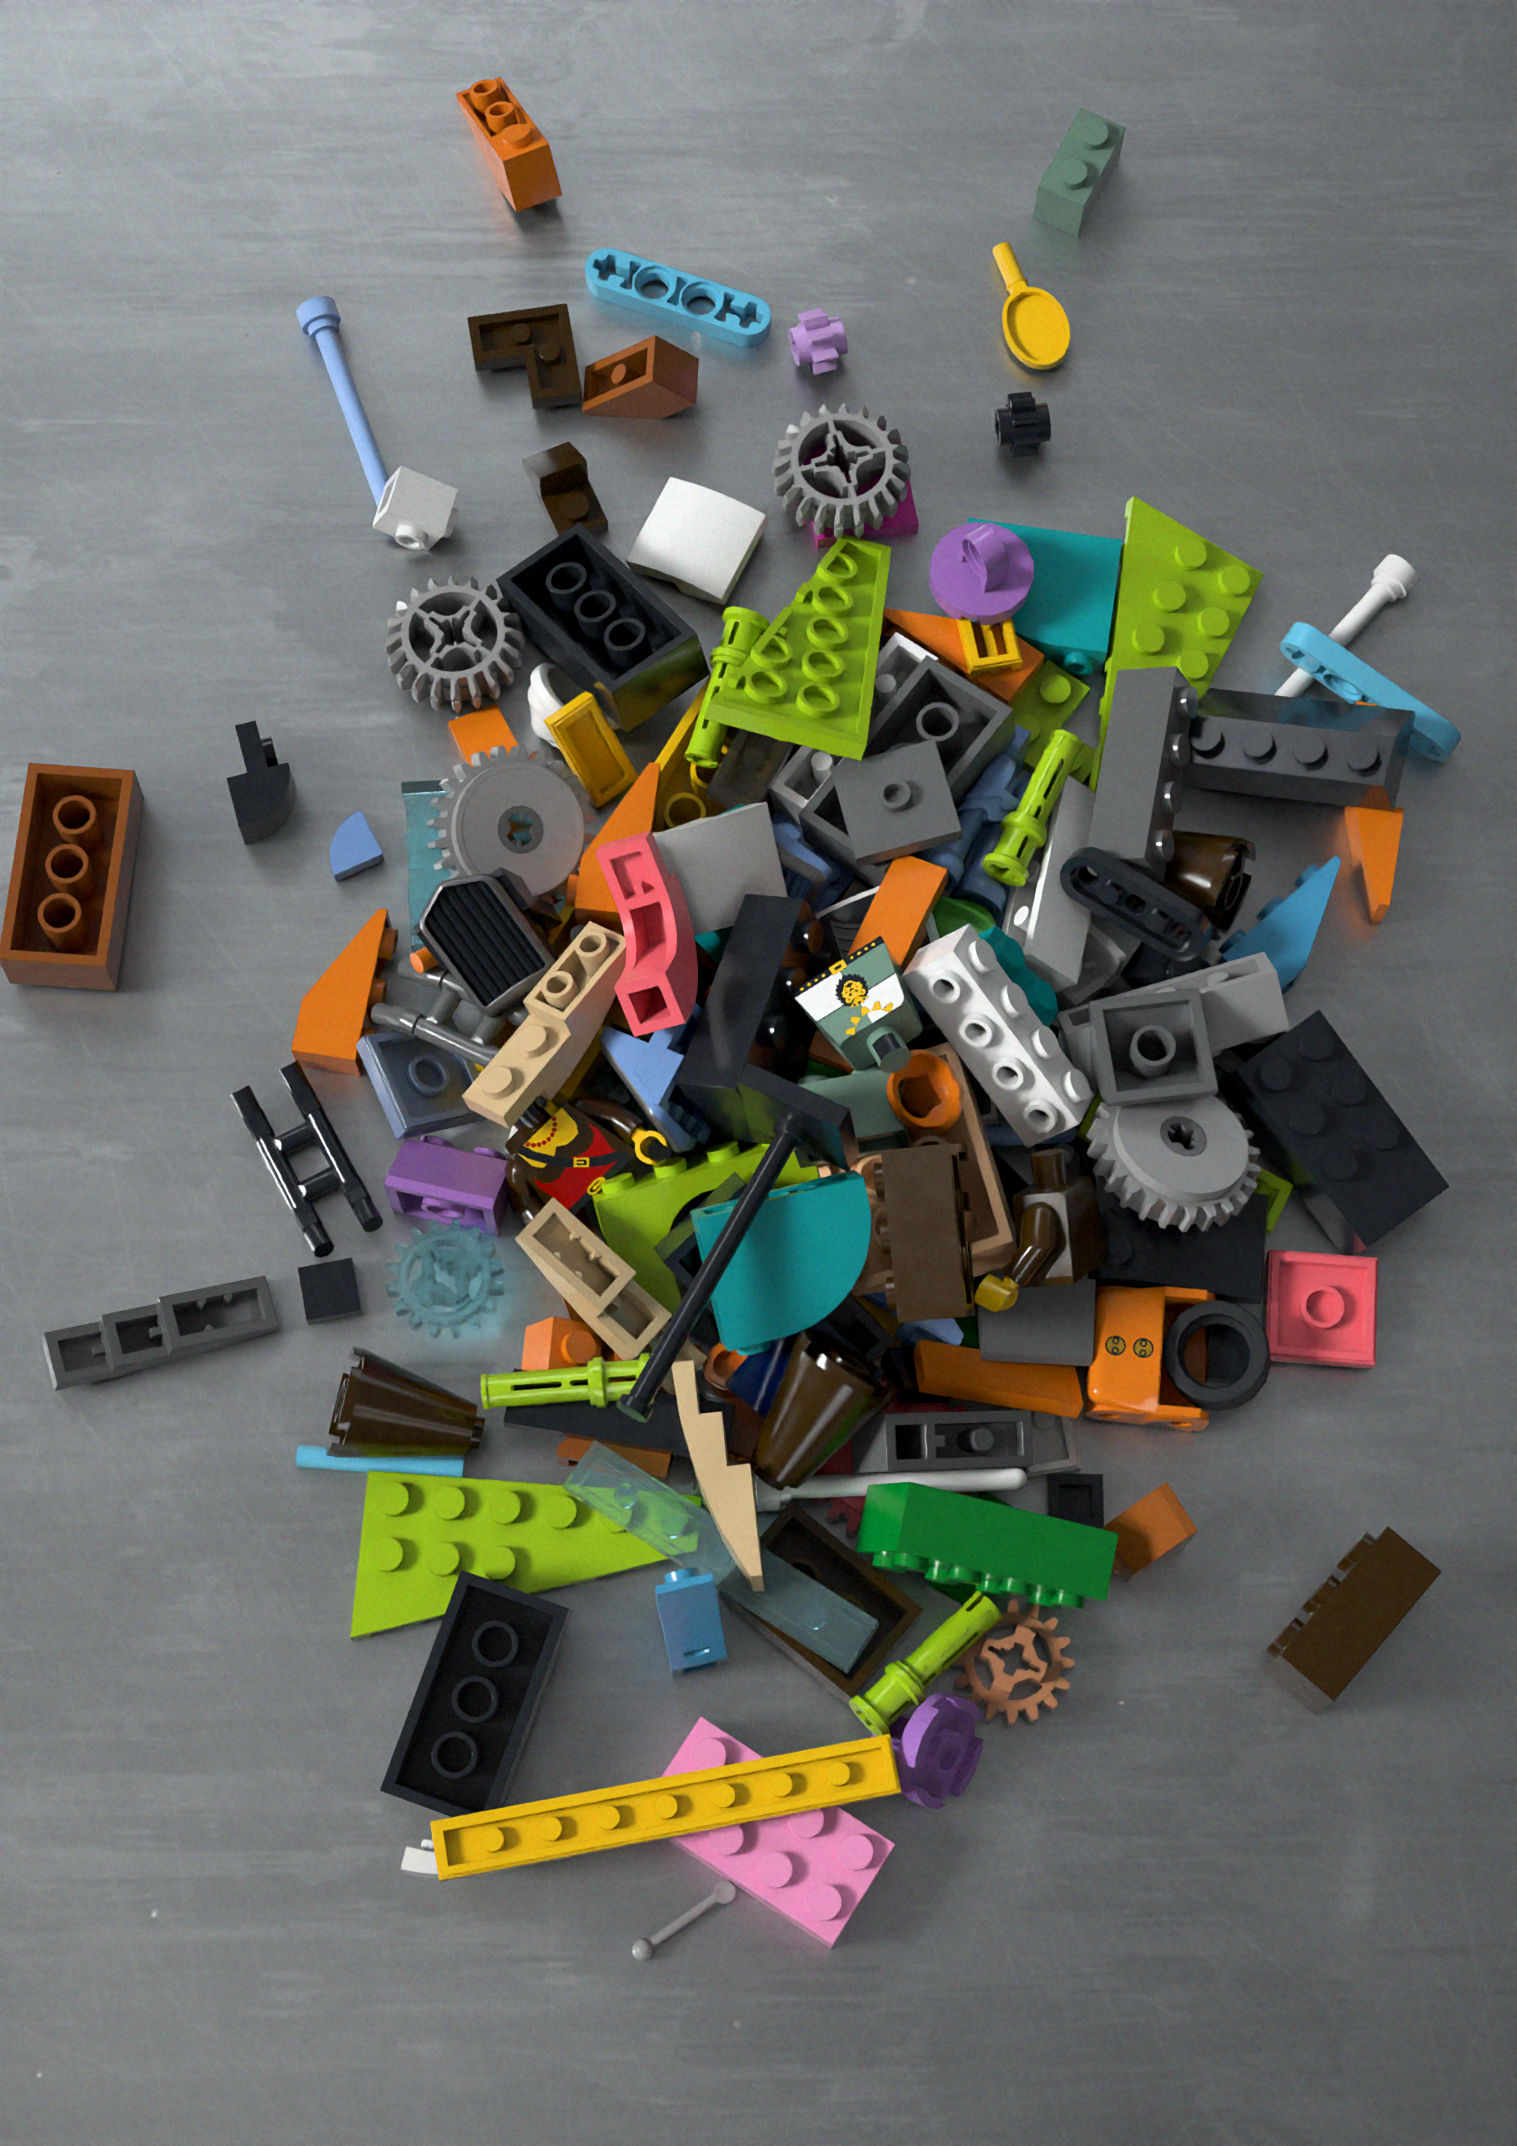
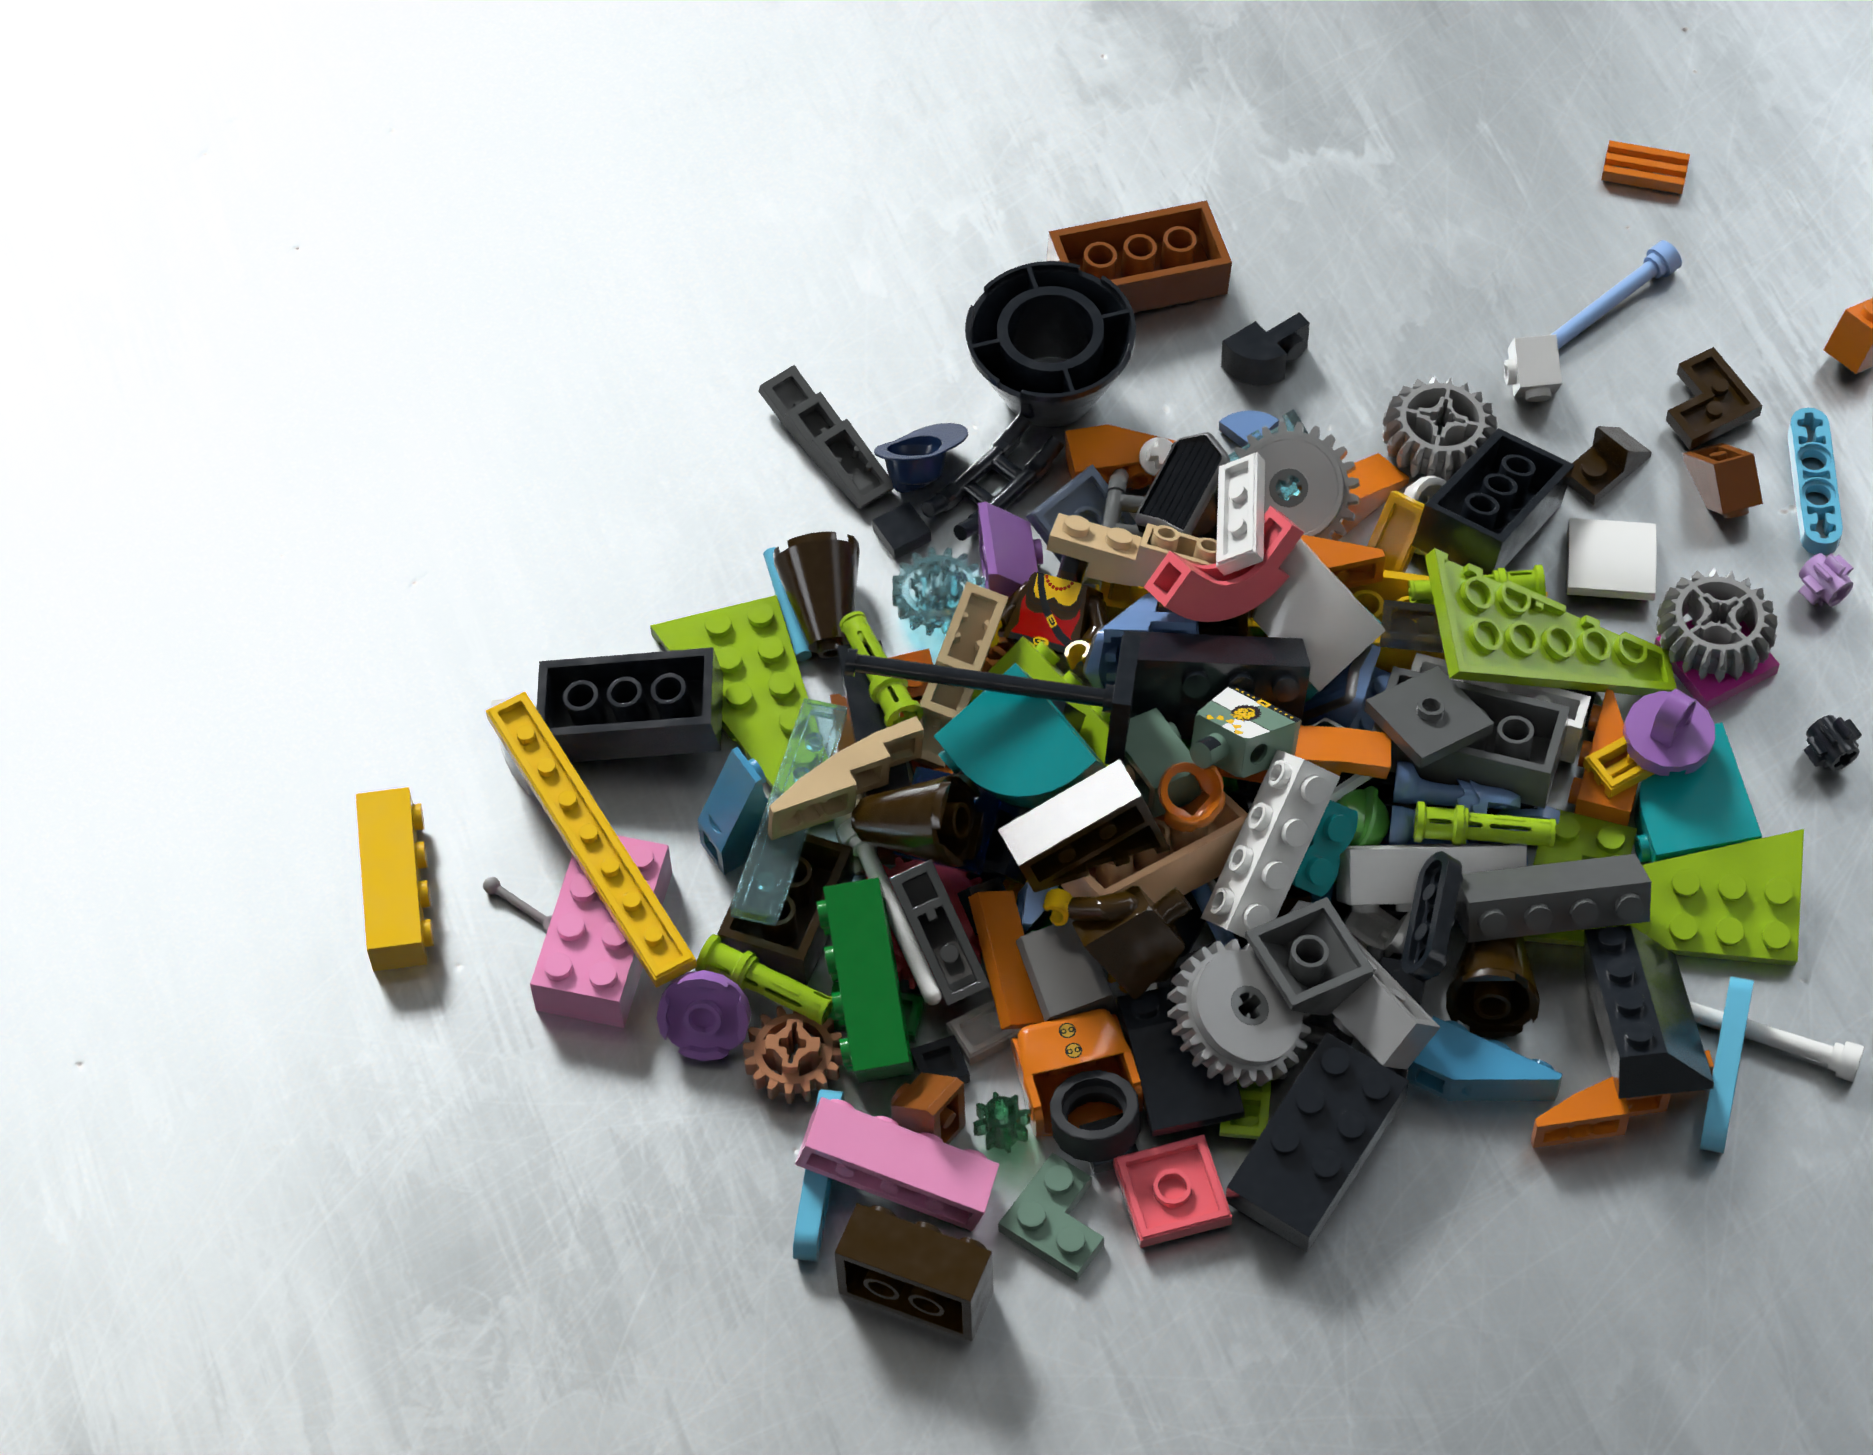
camera: 75 degrees right, 15 degrees down
none -> yellow brick [356,787,434,972]
none -> medium azure beam [793,1089,845,1262]
none -> bright pink brick [795,1097,999,1231]
none -> dark blue piece [874,423,969,493]
none -> black cone [965,261,1136,427]
none -> clear green gear [973,1092,1031,1153]
none -> sand green plate [998,1152,1104,1281]
none -> white piece [1139,437,1173,476]
none -> white tile [1216,452,1265,576]
none -> orange tile [1601,140,1690,194]

